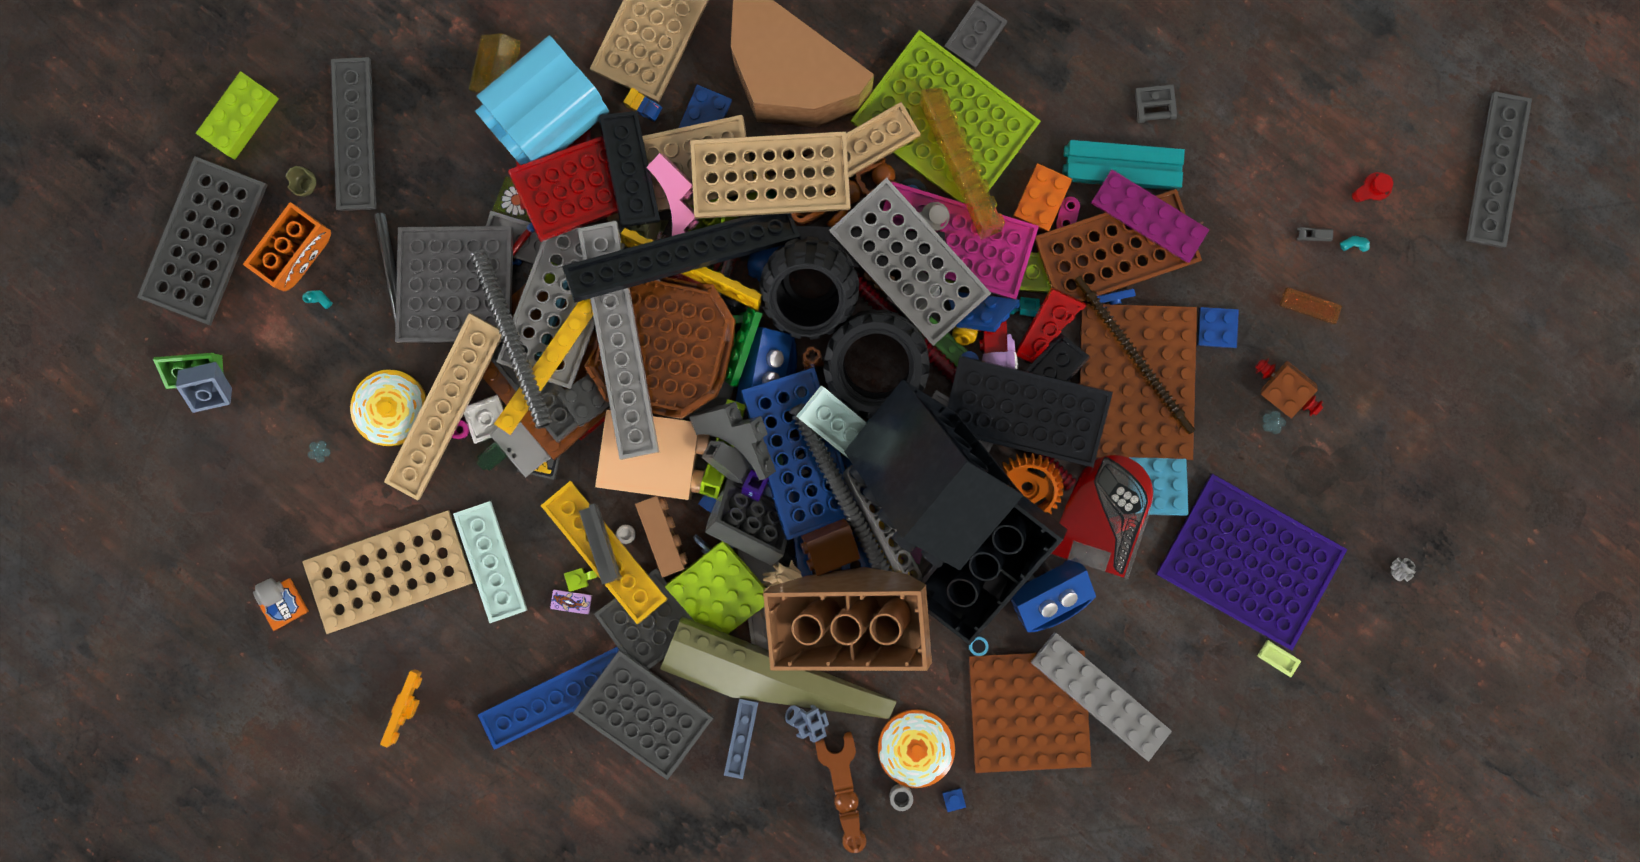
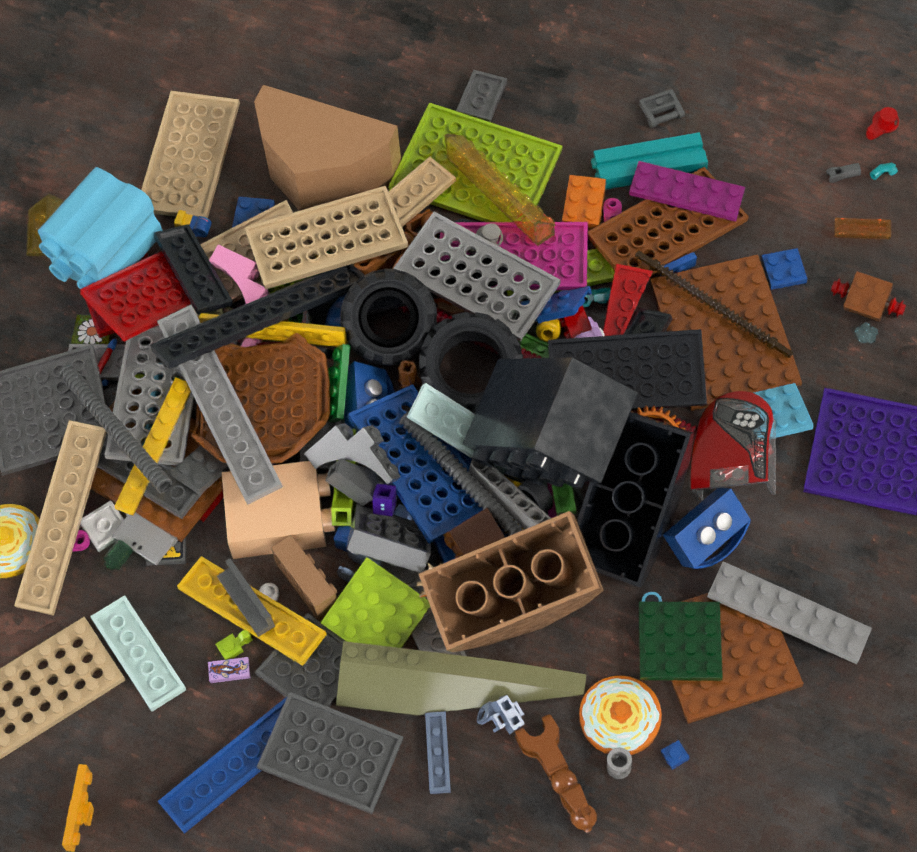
camera: 10 degrees left, 25 degrees down
none -> dark green plate [639,602,723,681]

